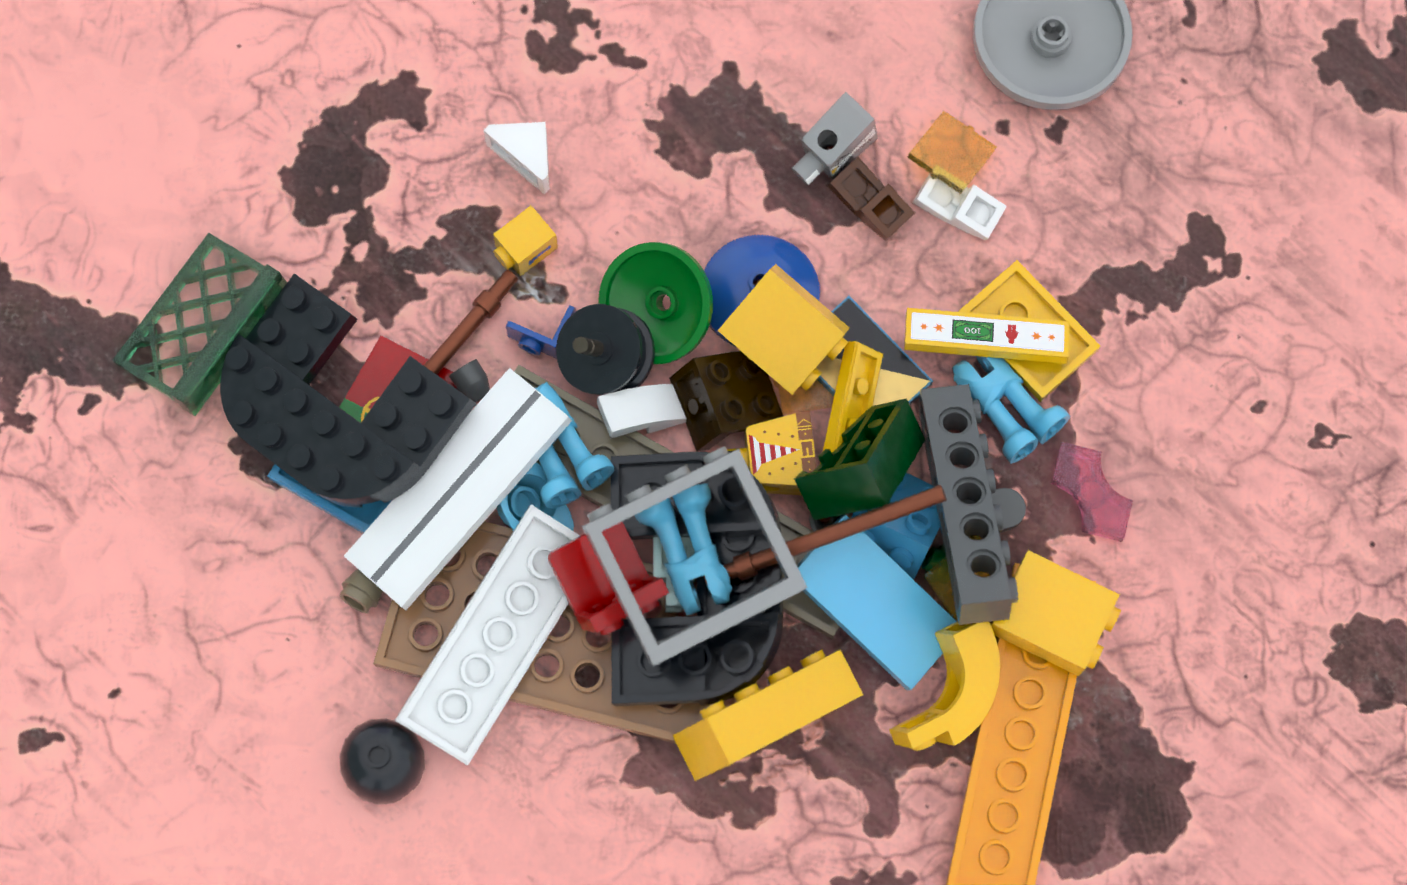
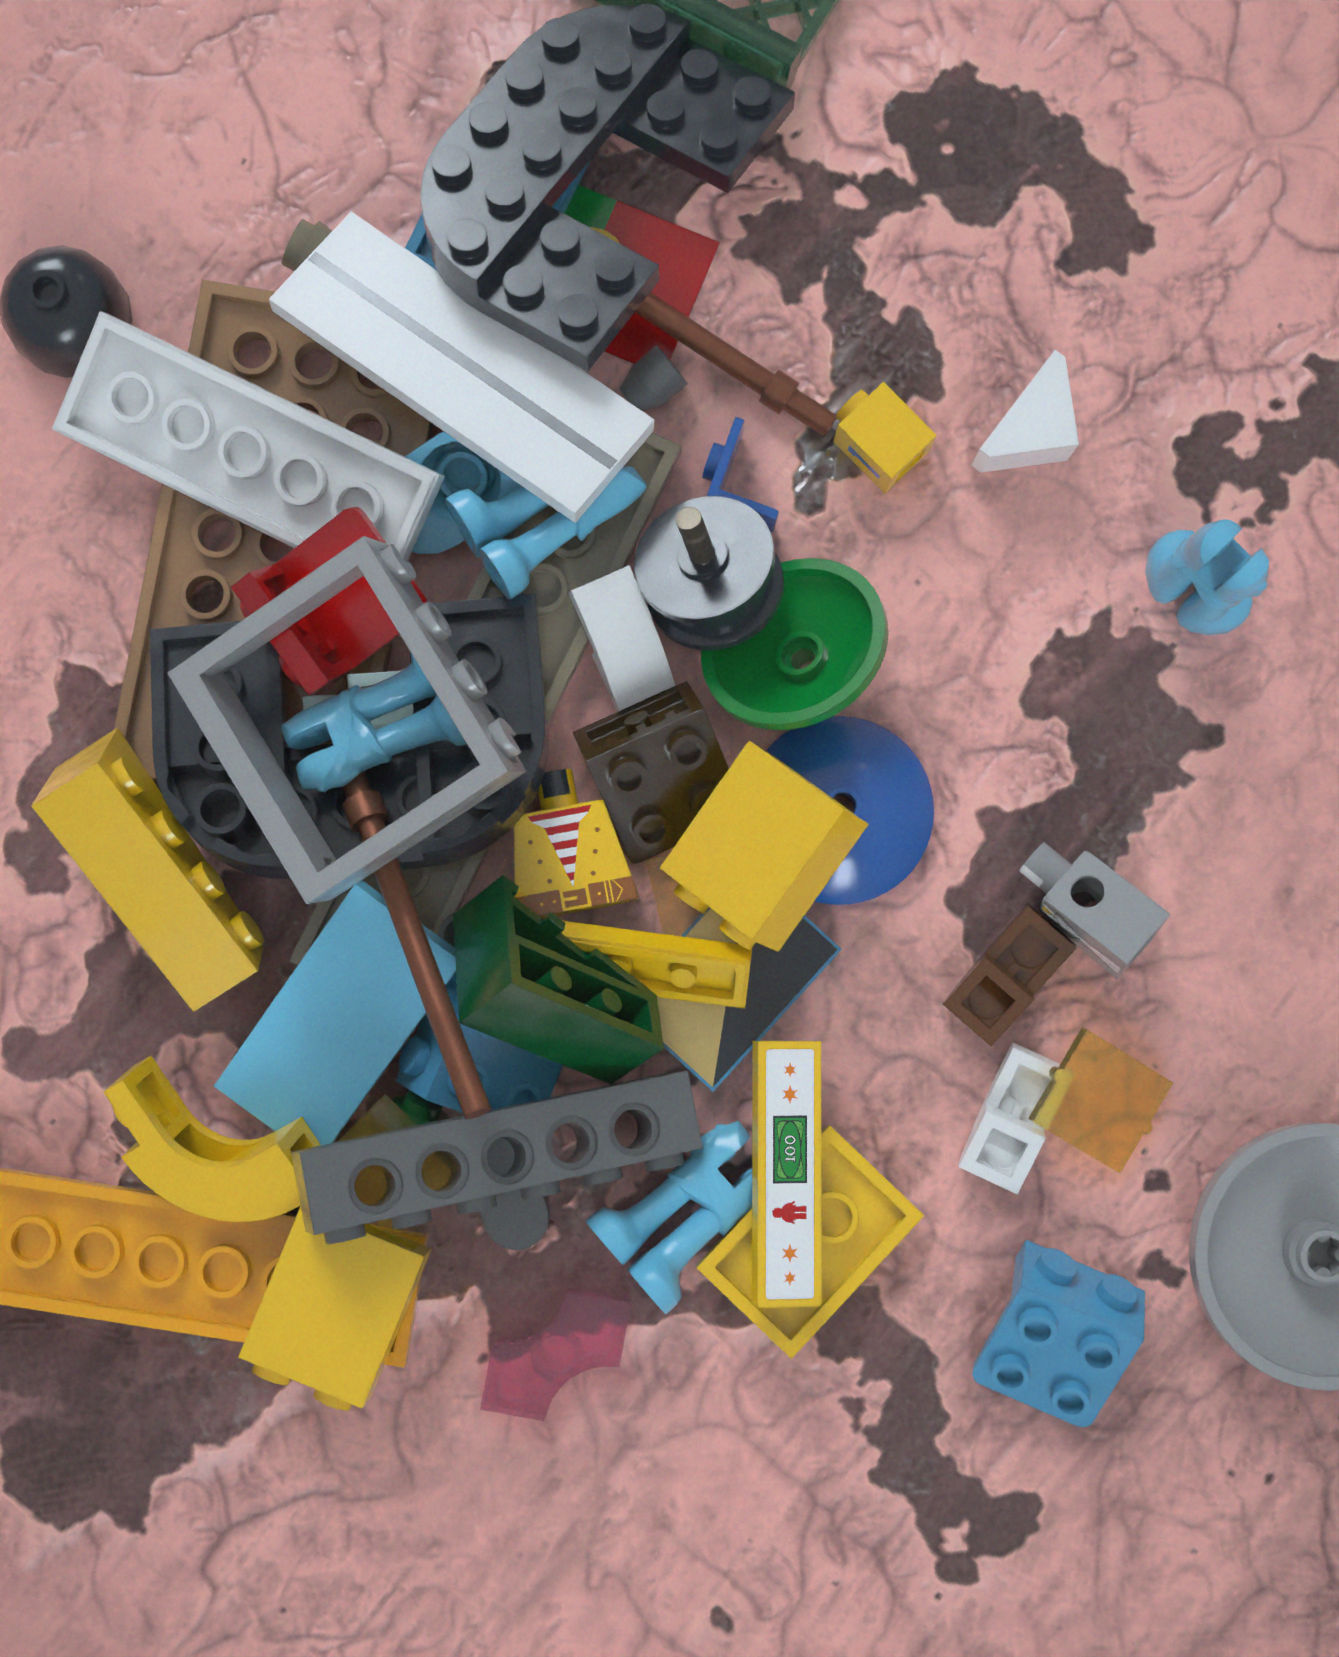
camera: 90 degrees right, 10 degrees up
none -> dark azure bracket [972,1240,1145,1427]
none -> medium azure piece [1145,519,1269,635]

